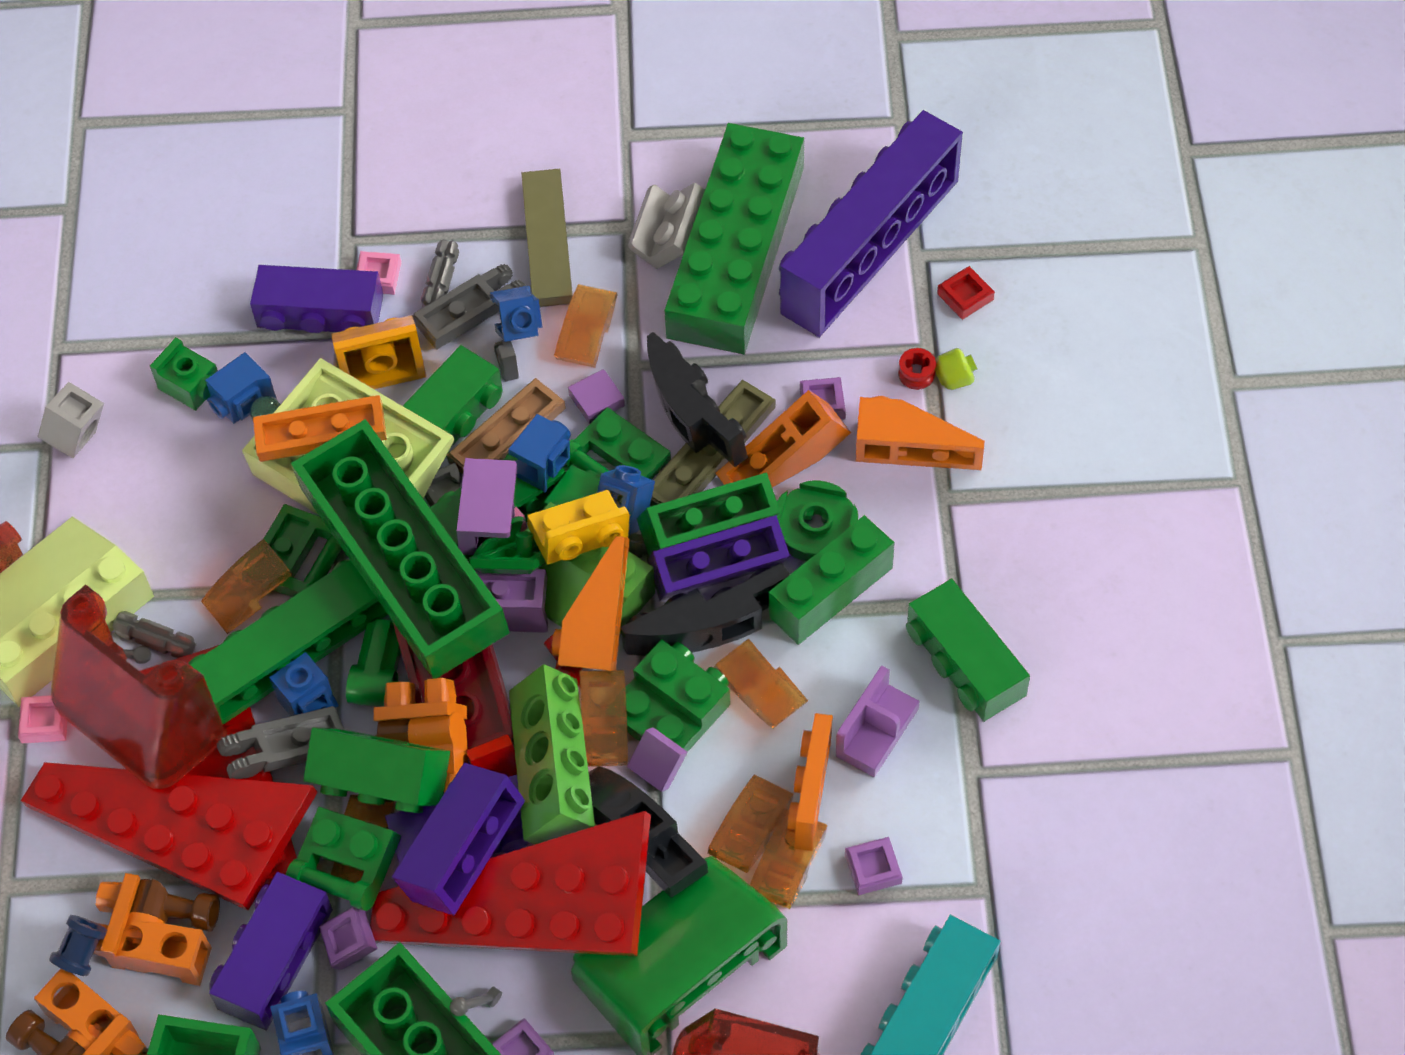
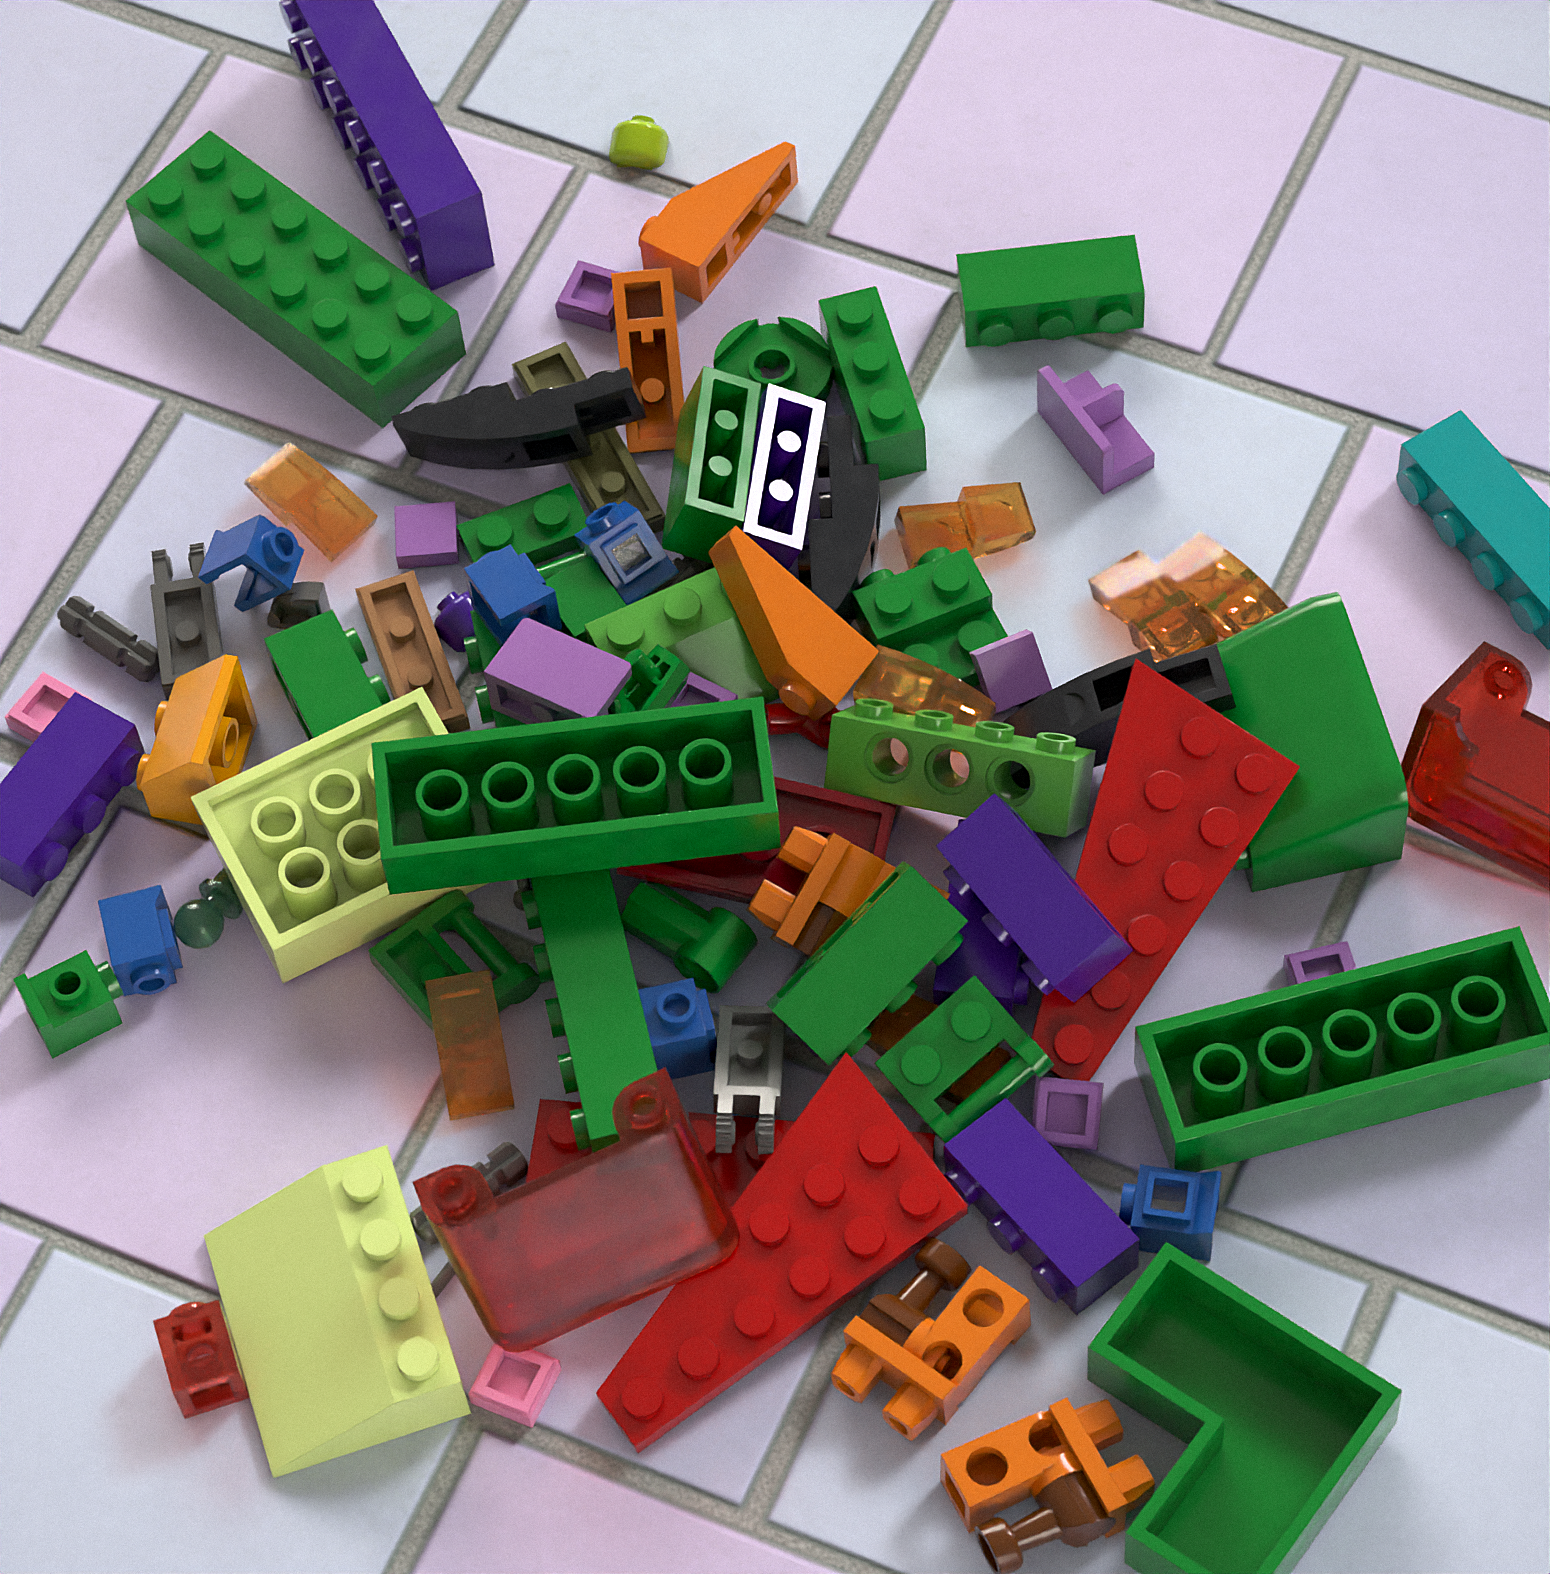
camera: 60 degrees left, 0 degrees up
light grey brick [38,382,104,458] -> none
dark blue bush [49,915,108,976] -> none
orange plate [253,395,387,462] -> none
dark grey hinge [449,986,502,1016] -> none
red tile [466,734,517,777] -> none
olive tile [521,168,573,307] -> none
yellow bracket [527,490,630,565] -> none
light grey bracket [628,183,705,269] -> none
orange plate [787,713,833,851] -> none
medium lavender tile [845,837,903,895] -> none
red bush [898,348,936,390] -> none
red tile [937,266,995,320] -> none

